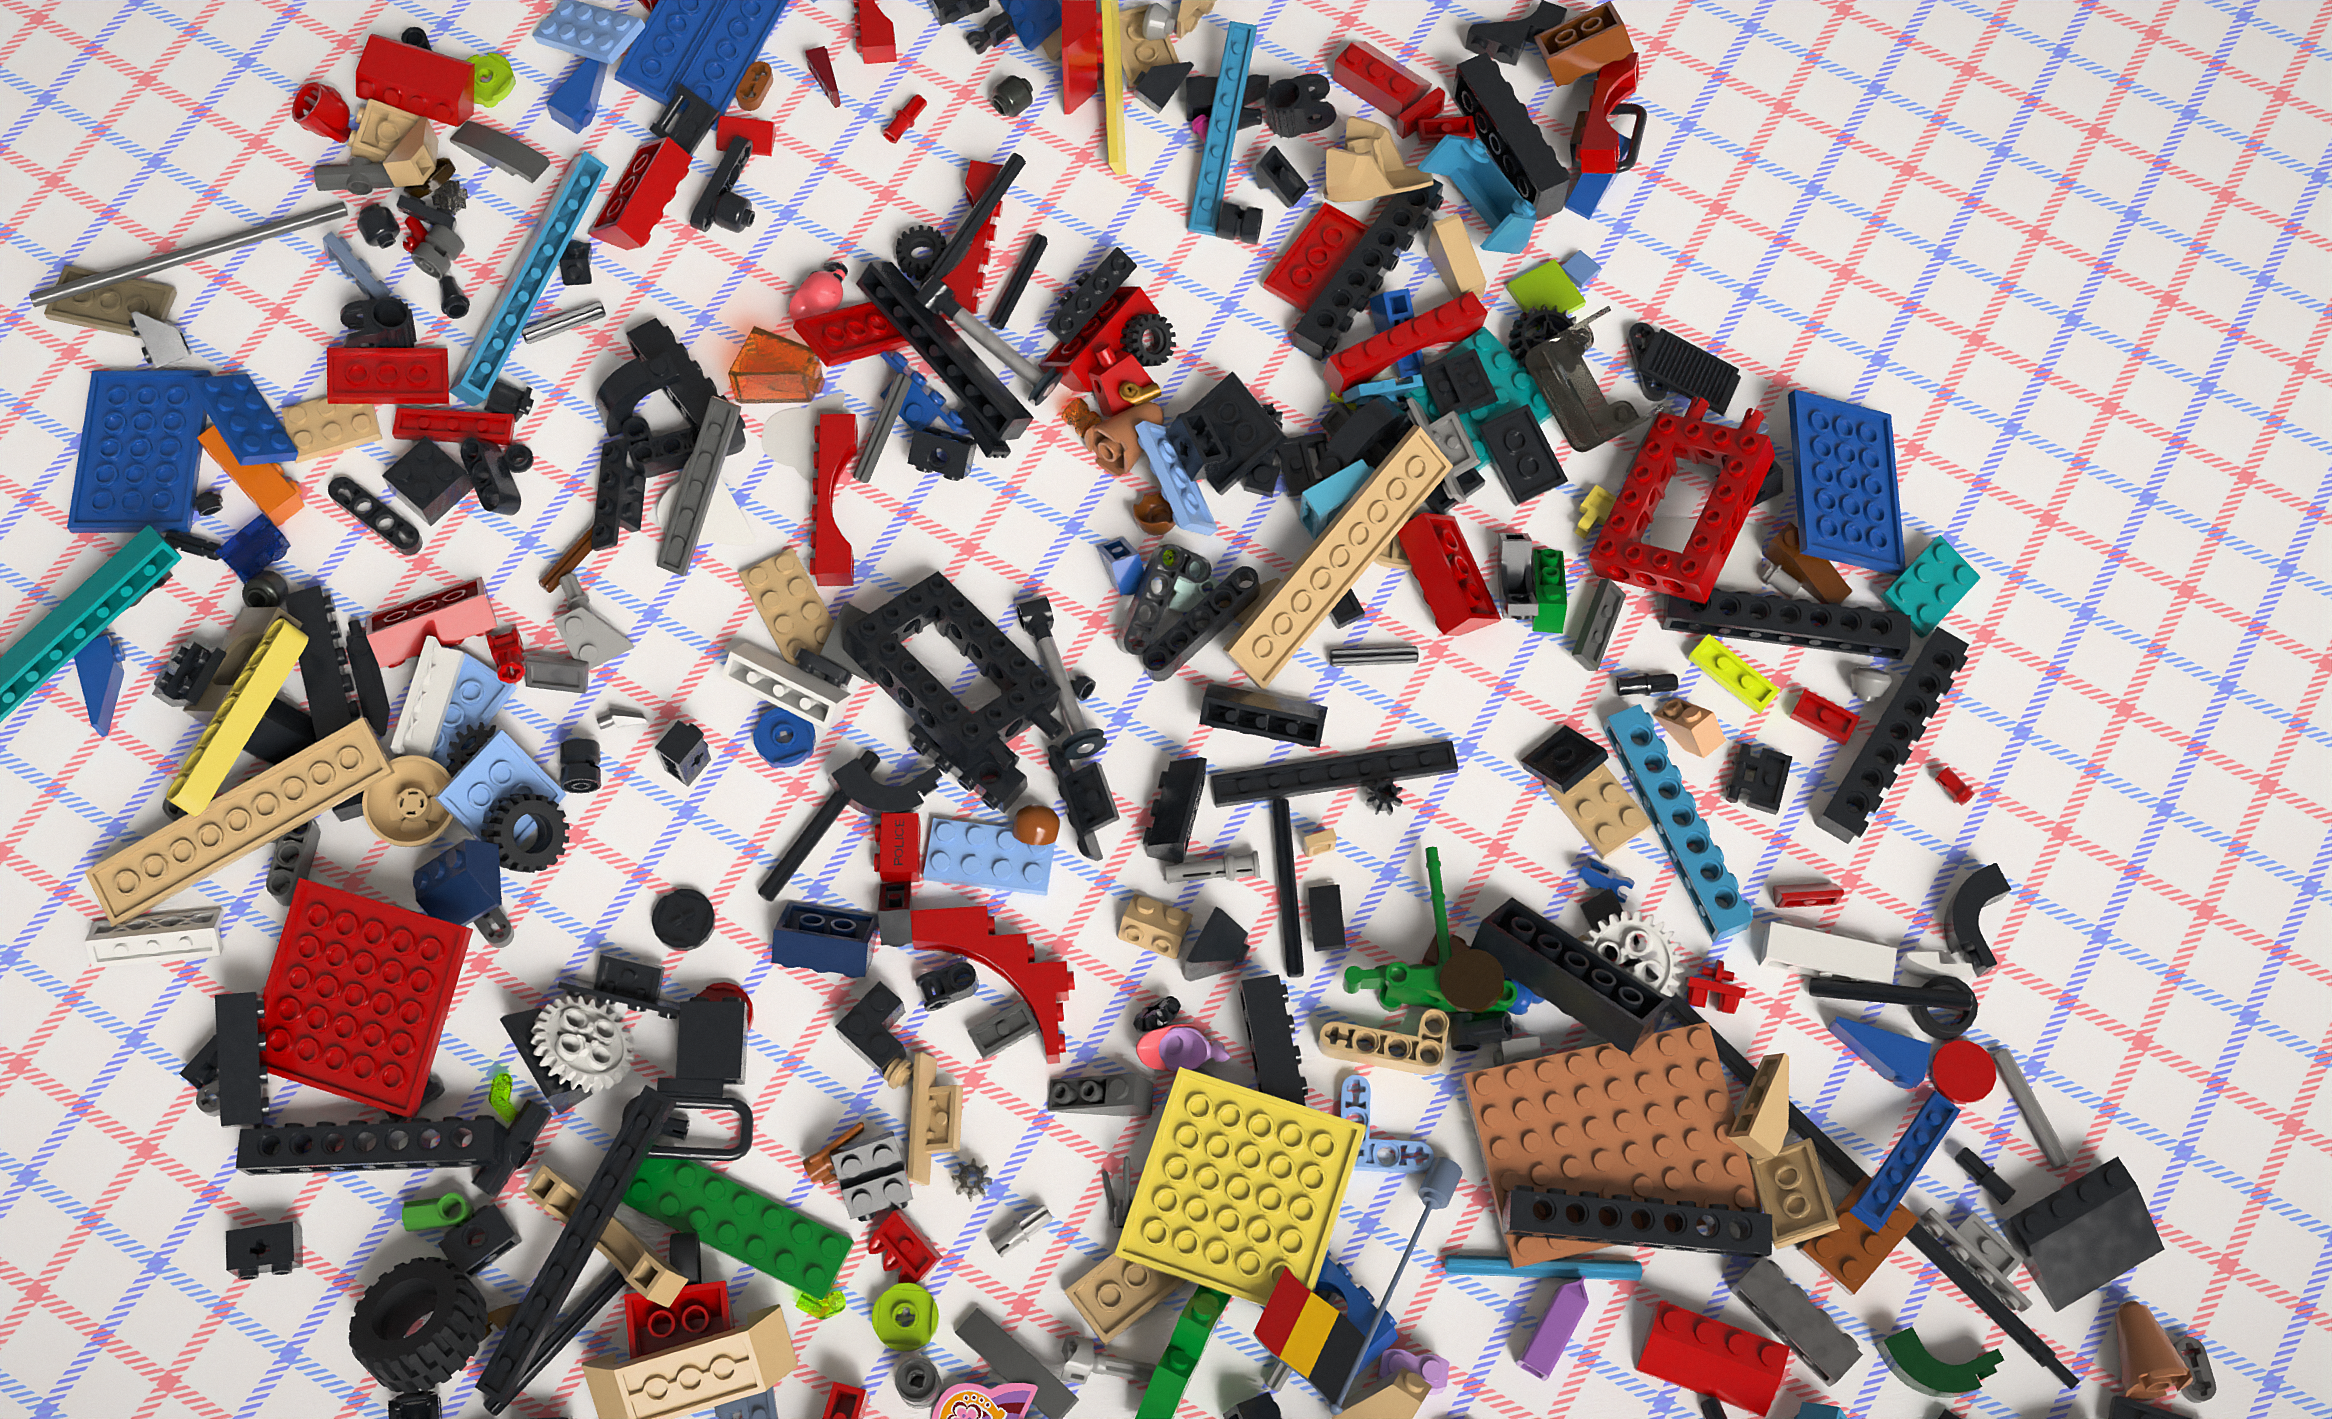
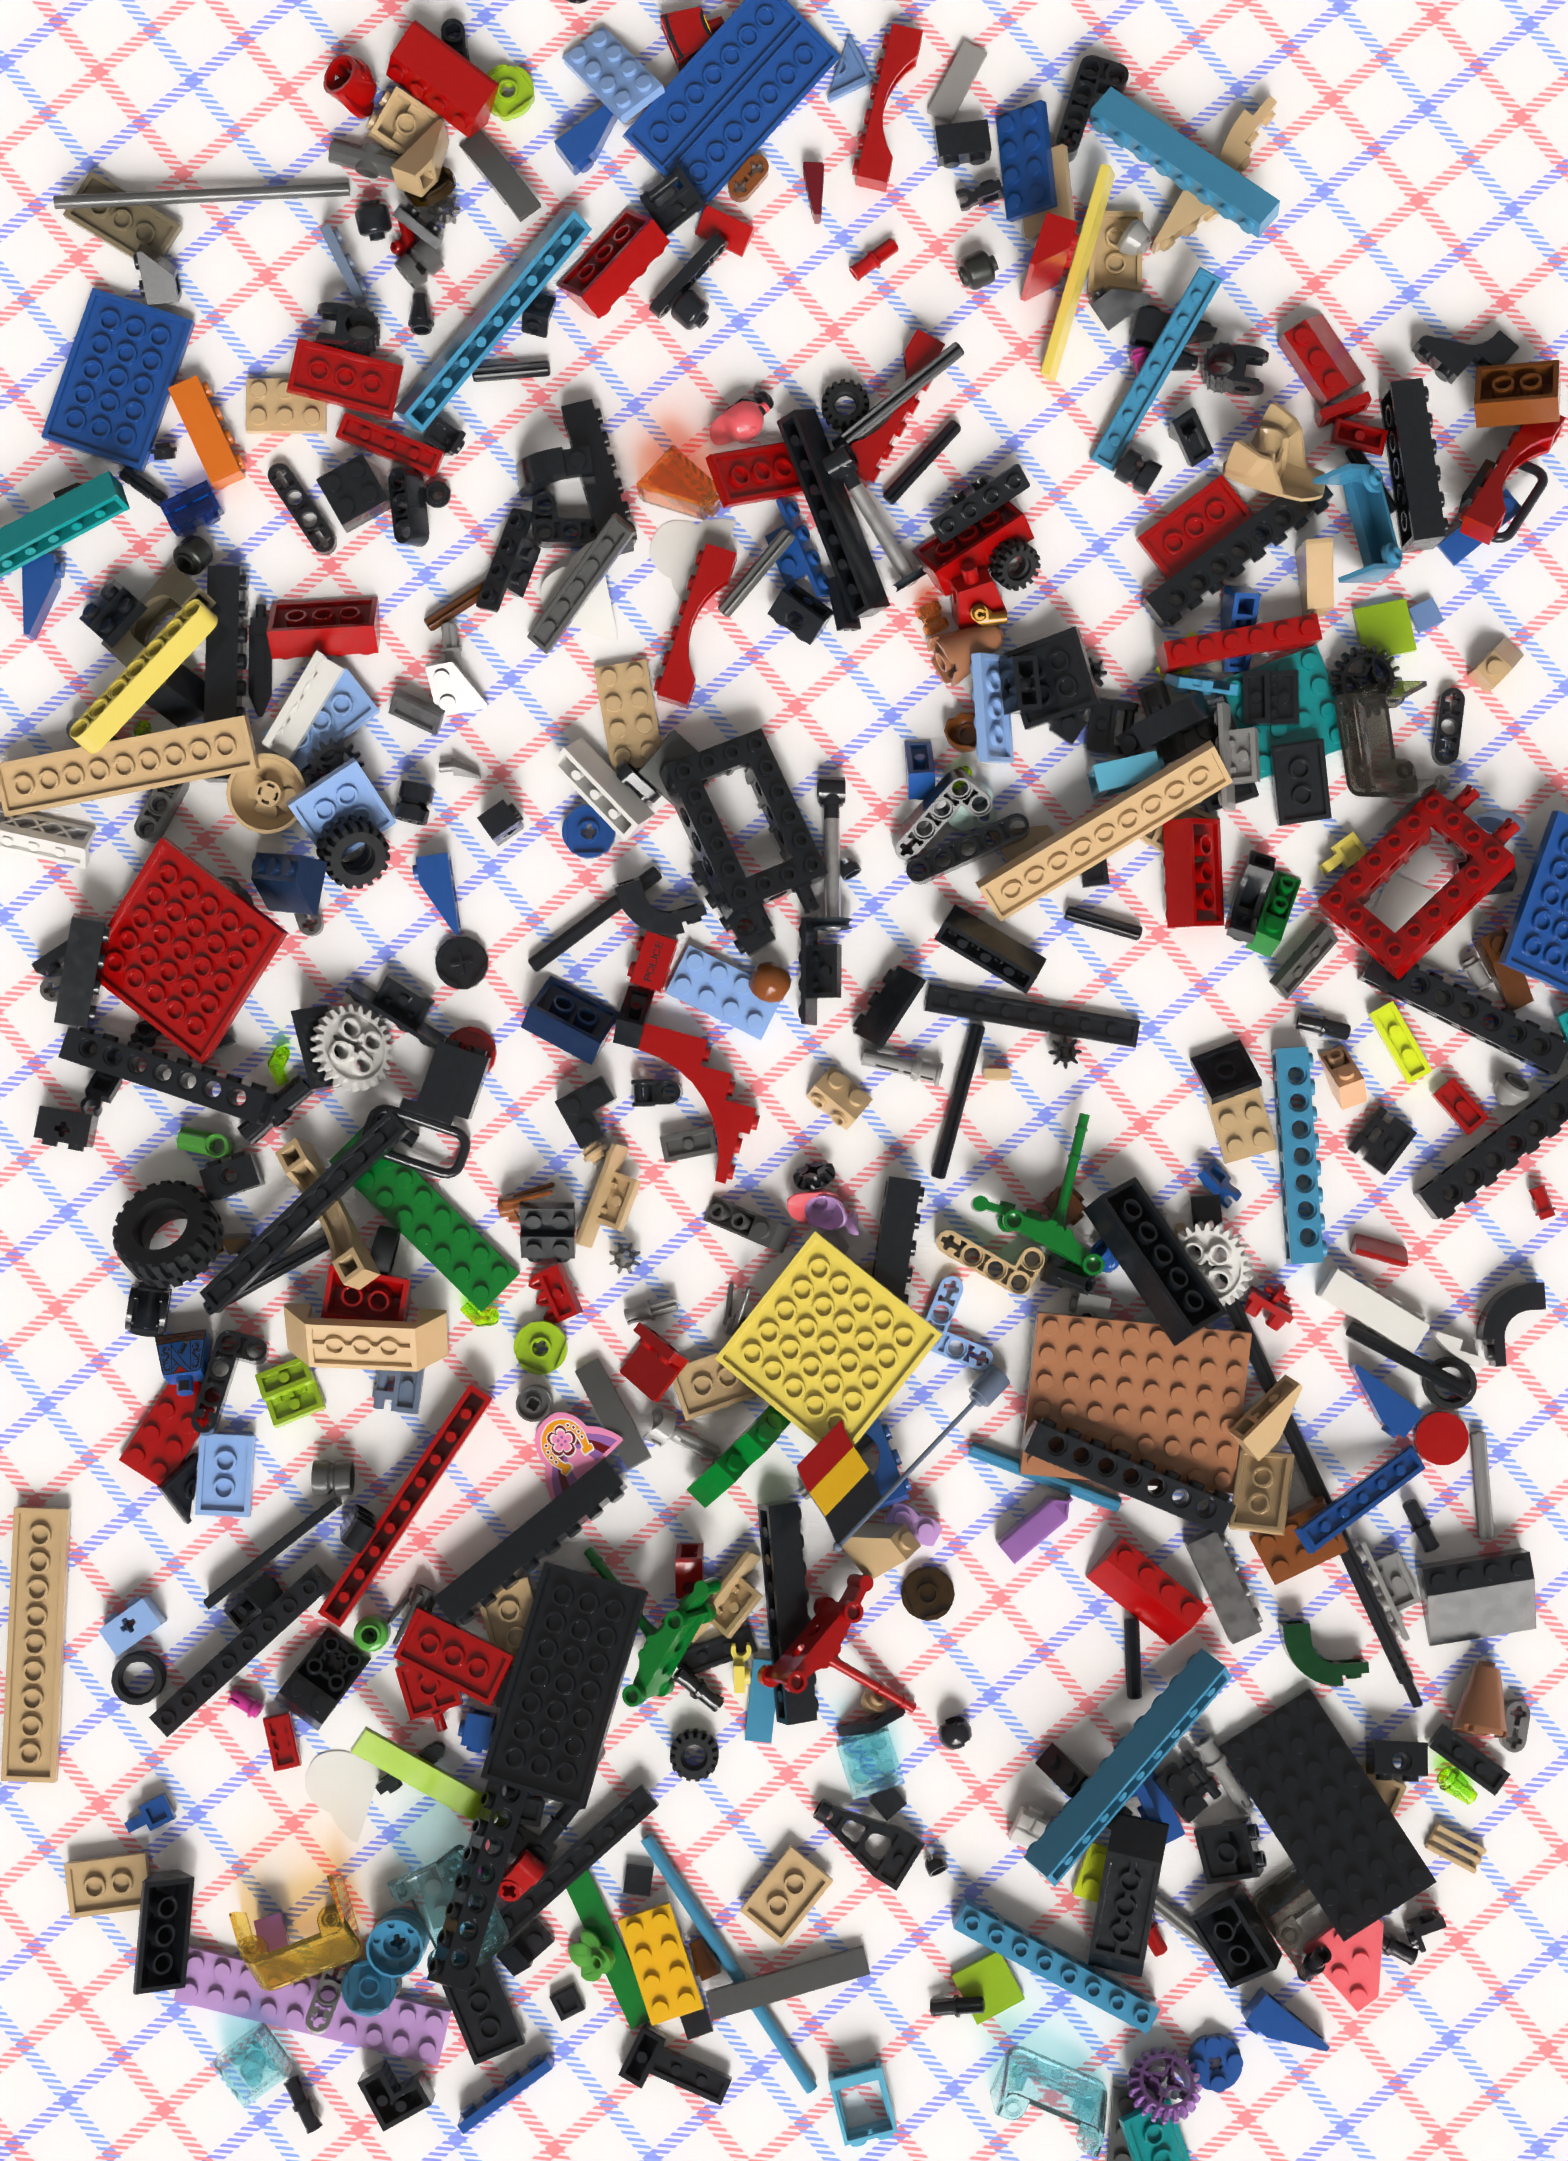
camera: 20 degrees right, 20 degrees up
blue plate [190,374,299,466] -> none
red connector [486,626,525,684] -> none
black slope [1185,906,1251,982] -> none
black slope [1308,884,1346,952] -> none
dark brown tile [1439,949,1505,1013] -> none
black window [1636,328,1741,416] -> none
none -> black plate [80,1070,123,1117]
none -> black plate [130,1020,162,1047]
none -> blue slope [412,852,462,935]
none -> red bracket [620,1322,689,1403]
none -> tan slope [1467,637,1524,694]

